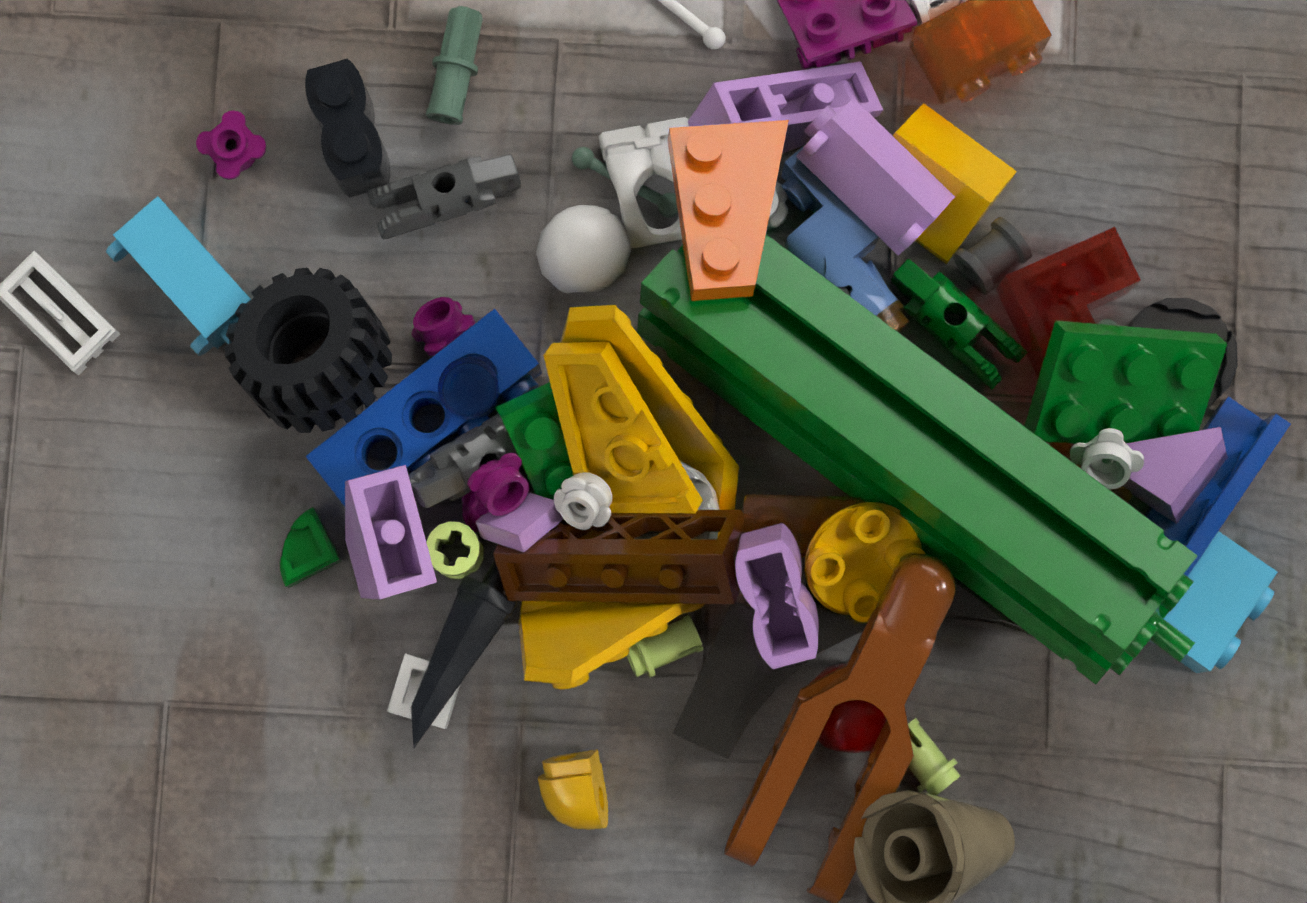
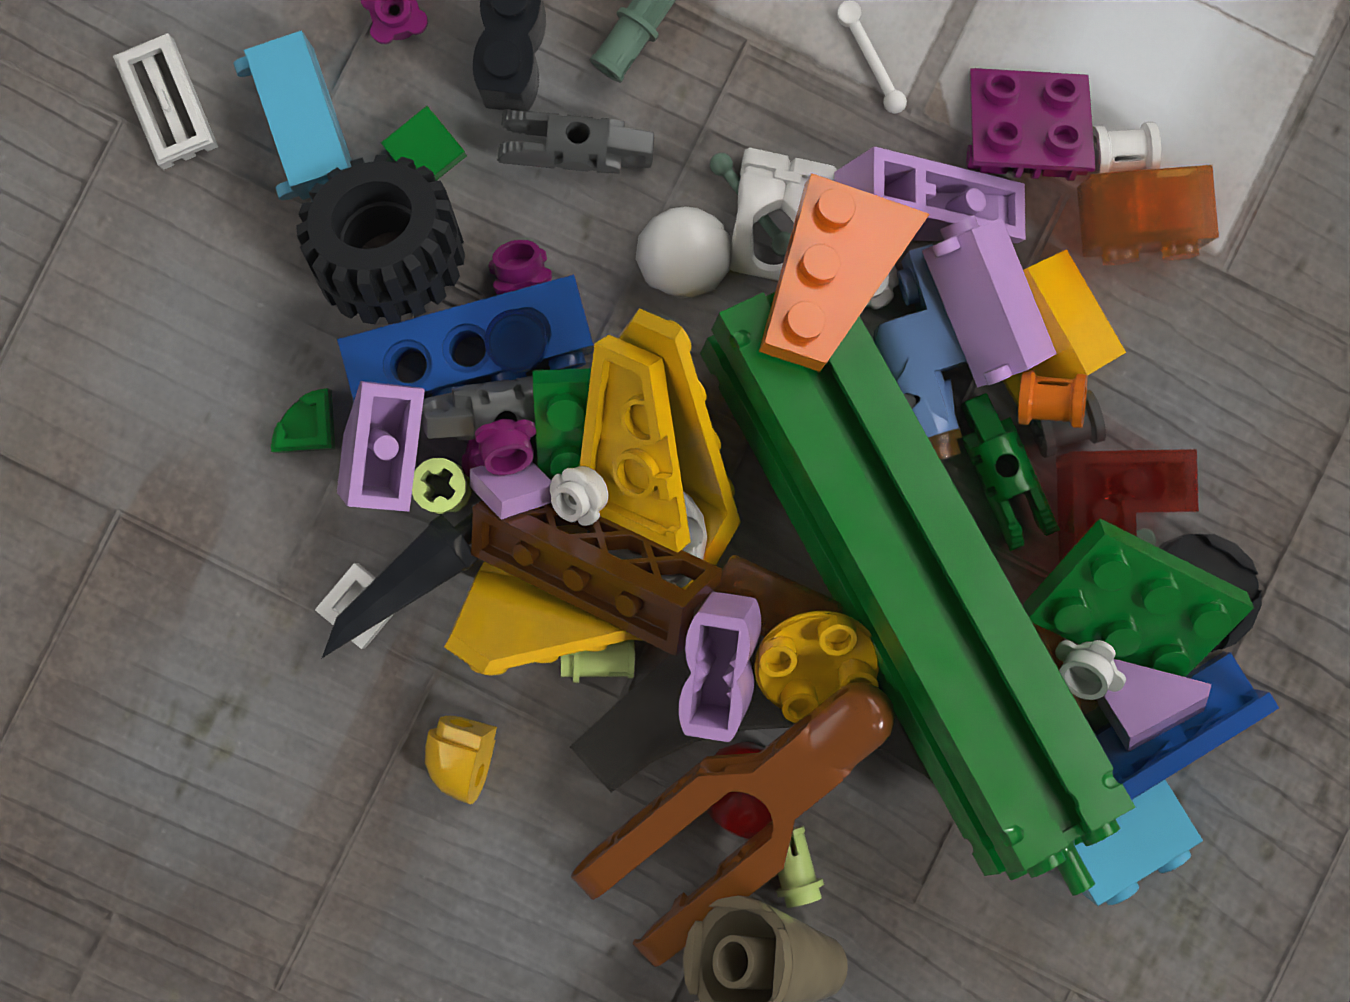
camera: 20 degrees right, 5 degrees up
none -> green tile [381,106,467,181]
none -> orange bush [1018,369,1088,428]

